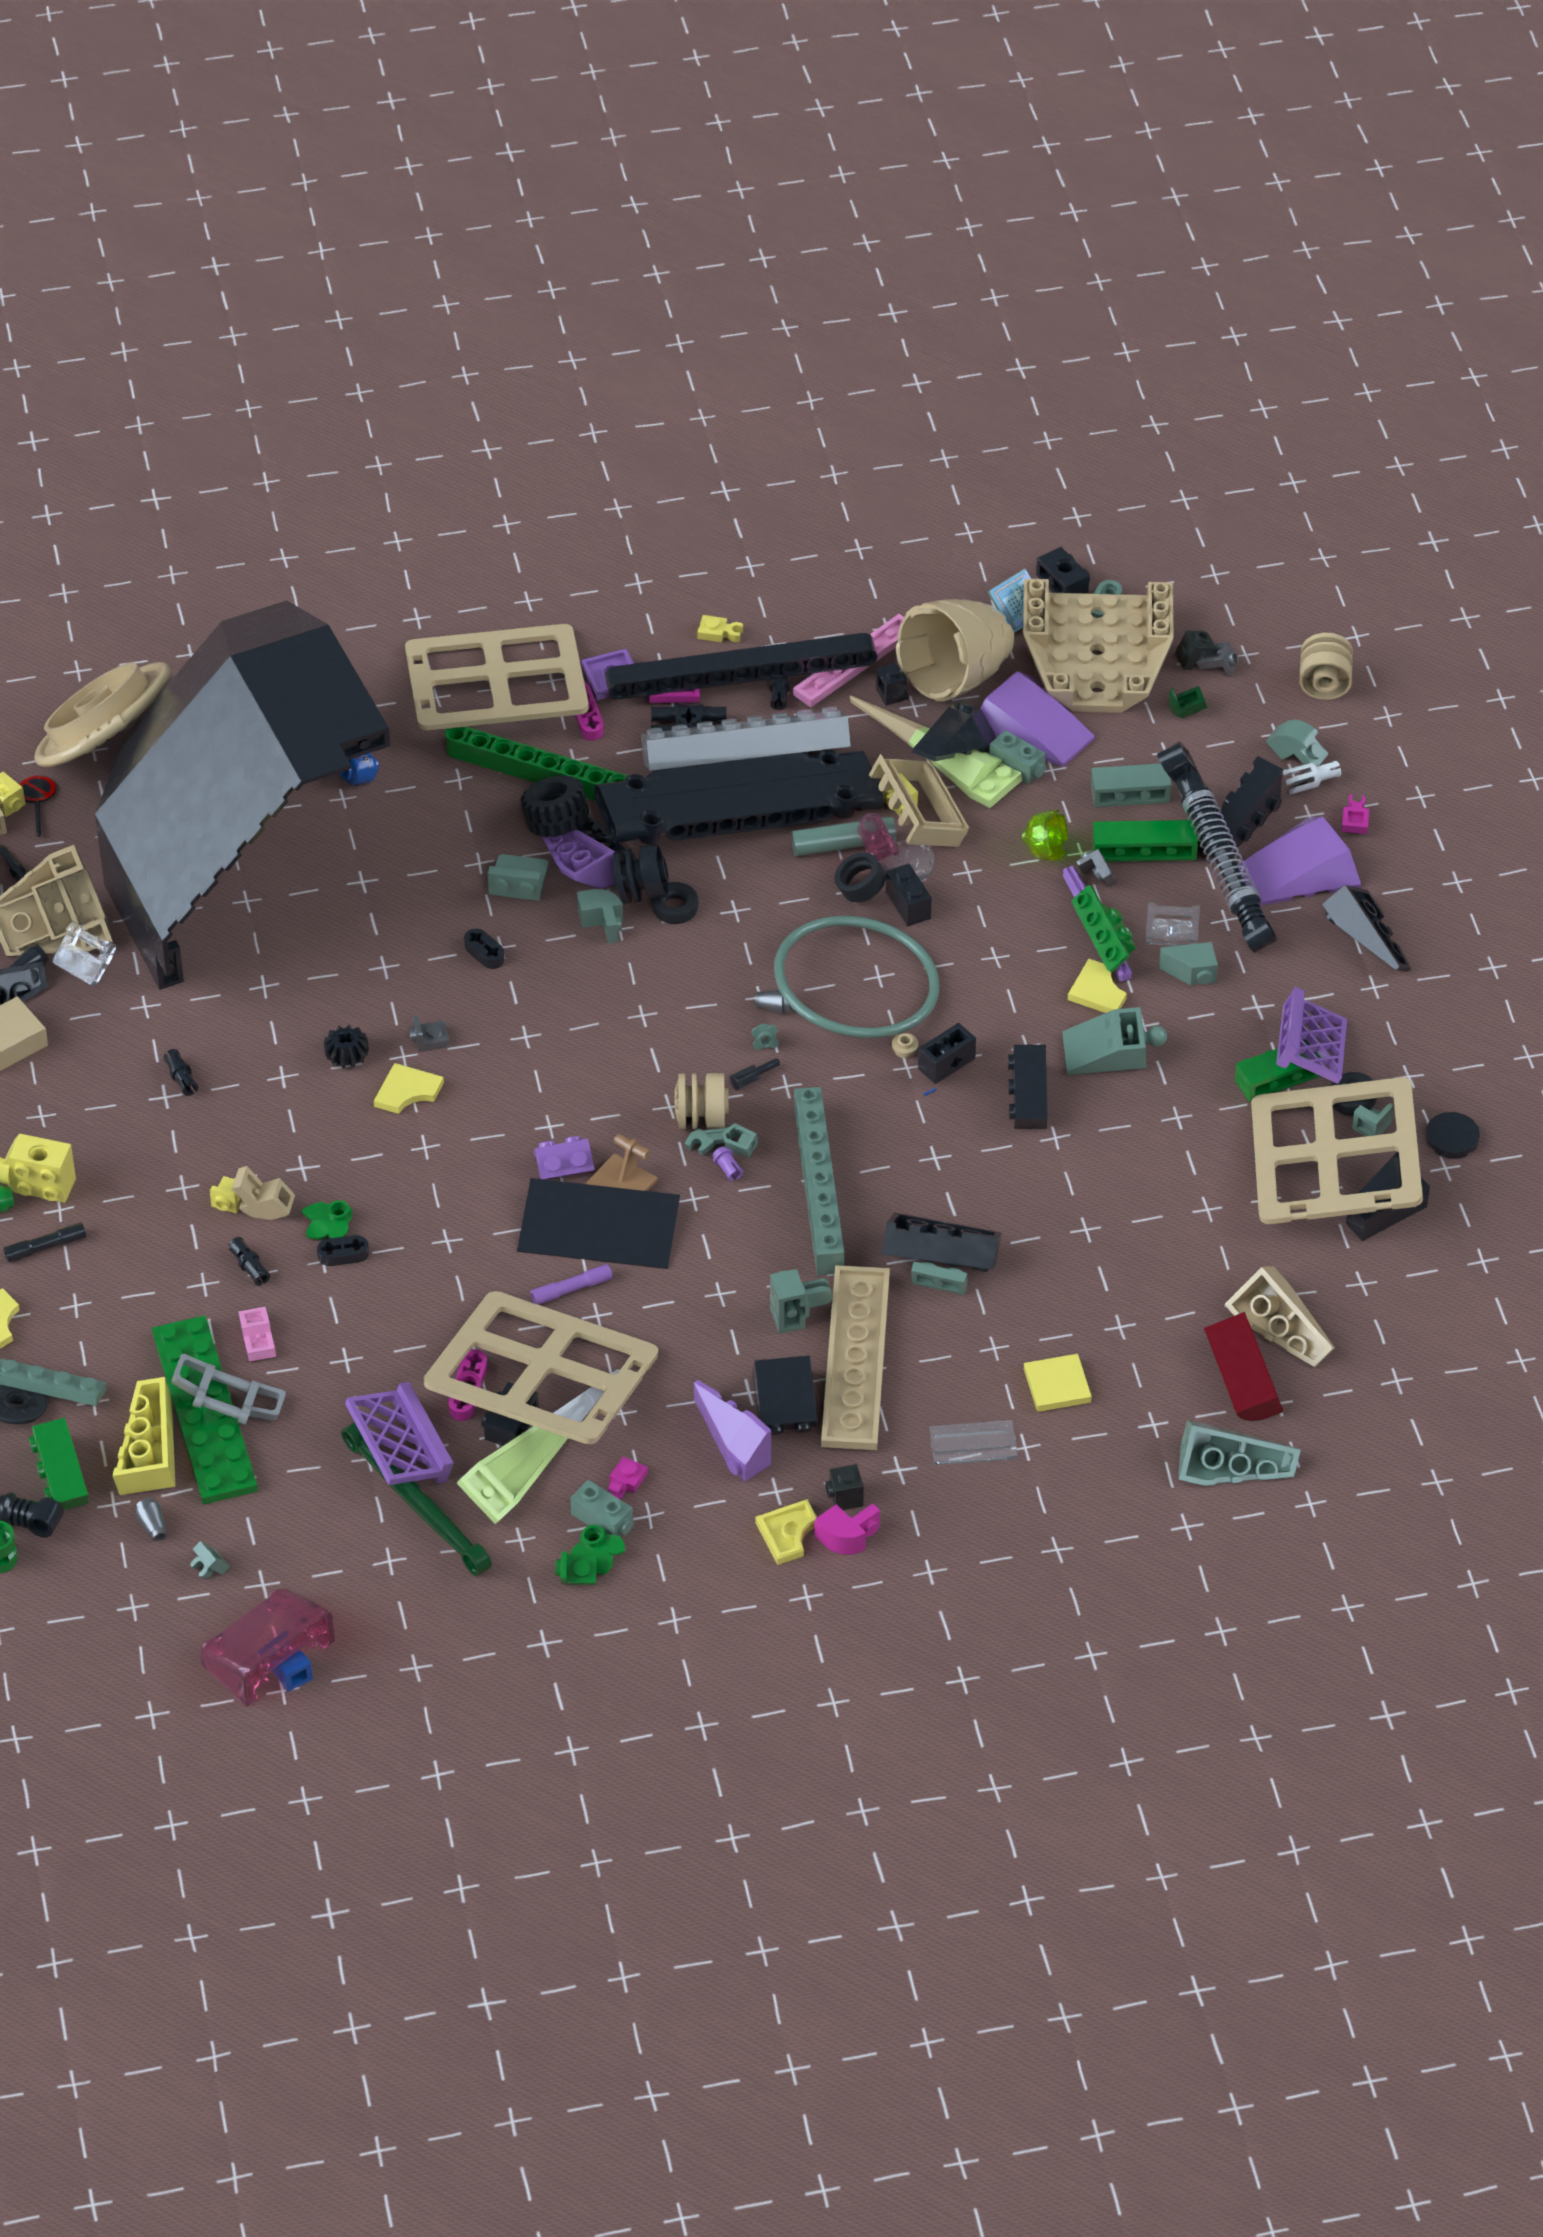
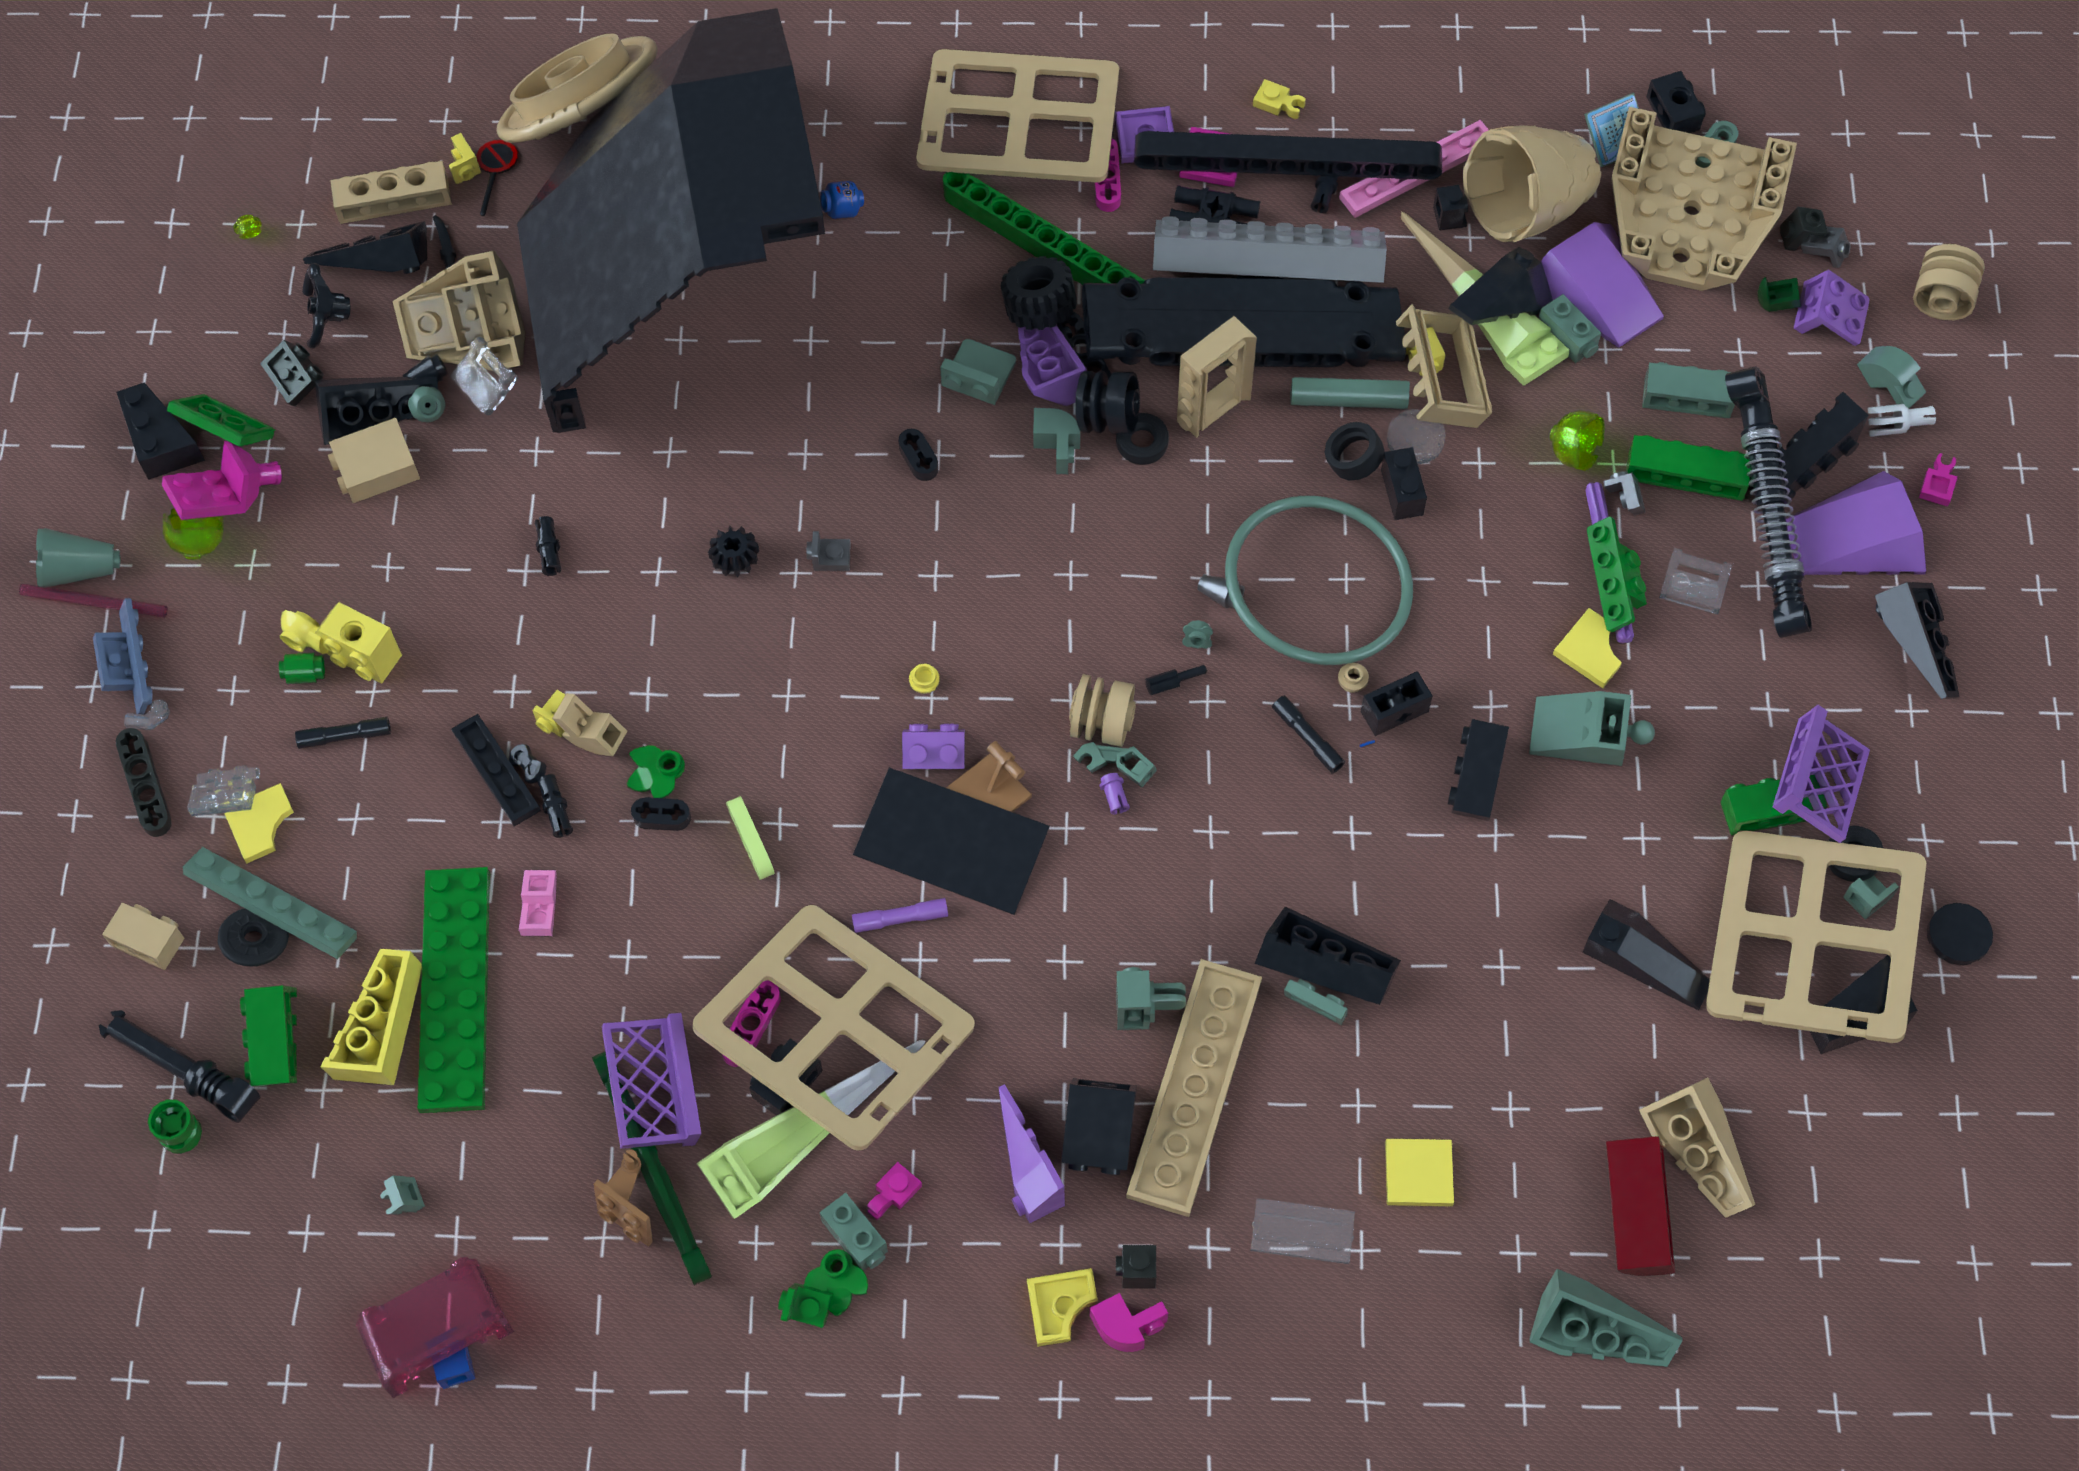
camera: 15 degrees right, 15 degrees up
flat silver cone [134,1498,168,1542] -> none
light grey bar [172,1354,286,1425] -> none
light yellow tile [374,1063,444,1114] -> none
sand green brick [794,1087,844,1275] -> none
clear pink piece [857,813,899,863] -> none
sand green slope [1159,942,1218,985] -> none
none -> sand green plate [408,386,446,423]
none -> black plate [451,714,541,827]
none -> black piece [509,744,547,784]
none -> medium nougat plate [593,1149,653,1247]
none -> yellowish green beam [726,796,775,880]
none -> light yellow plate [909,664,940,694]
none -> tan window [1177,316,1257,438]
none -> black piece [1272,695,1345,774]
none -> black wedge [1582,899,1710,1011]
none -> medium lavender bracket [1794,270,1870,346]

